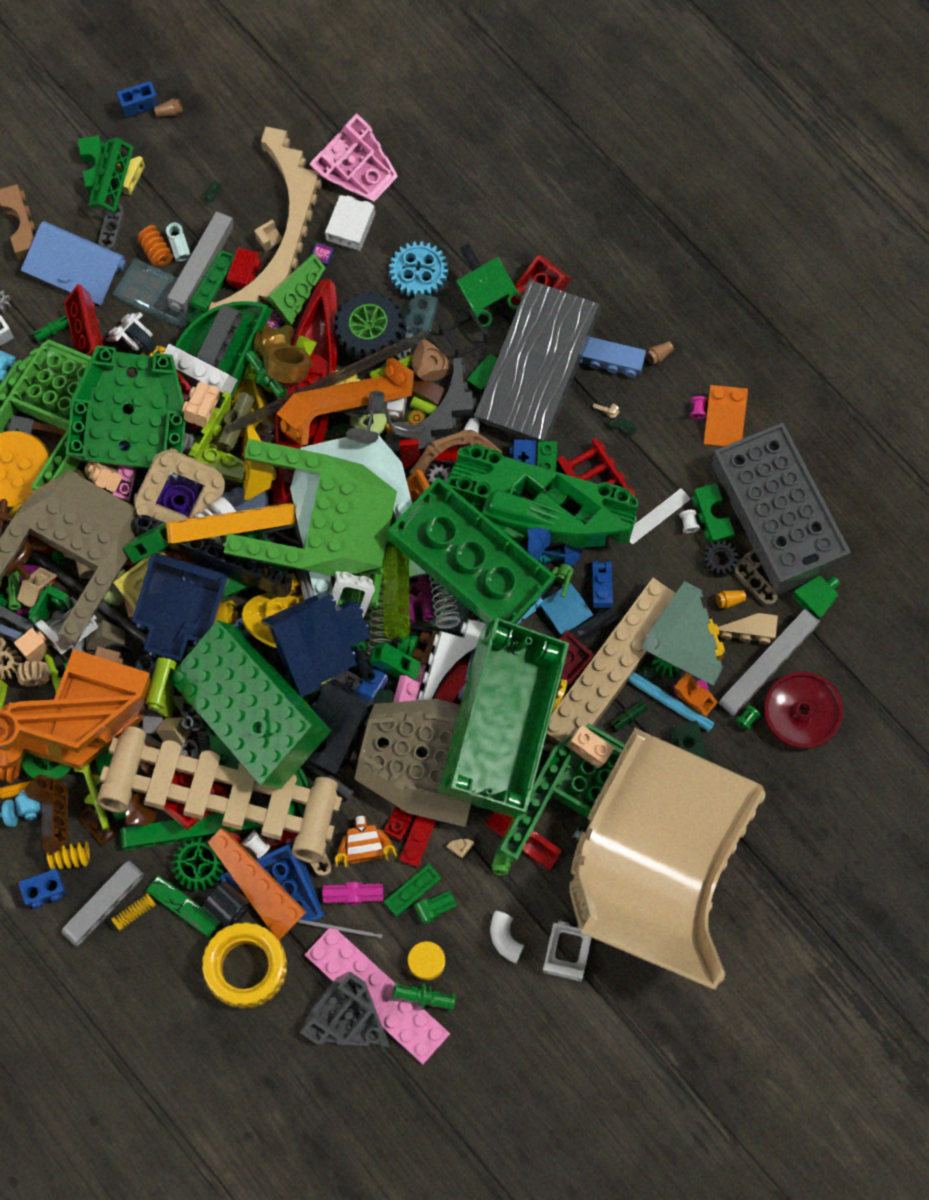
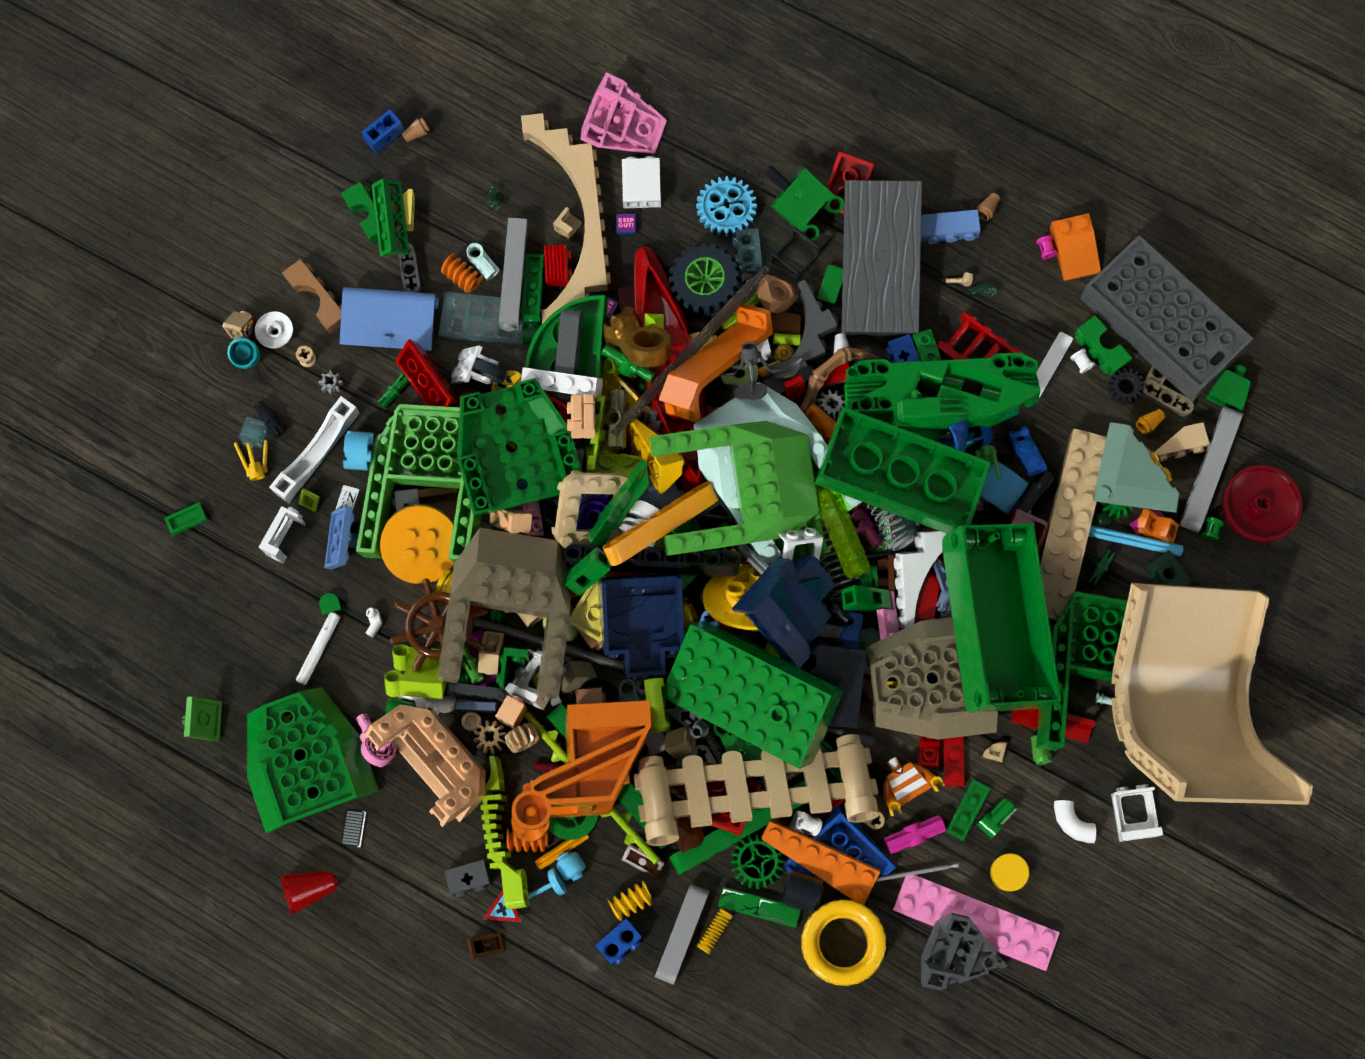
camera: 20 degrees left, 5 degrees up
reddish brown beam [25,774,68,854] -> none
bright green wing [266,253,325,326] -> none
green piece [392,982,455,1012] -> none
light nougat brick [566,725,614,768] -> none
none -> green wedge [587,459,649,546]

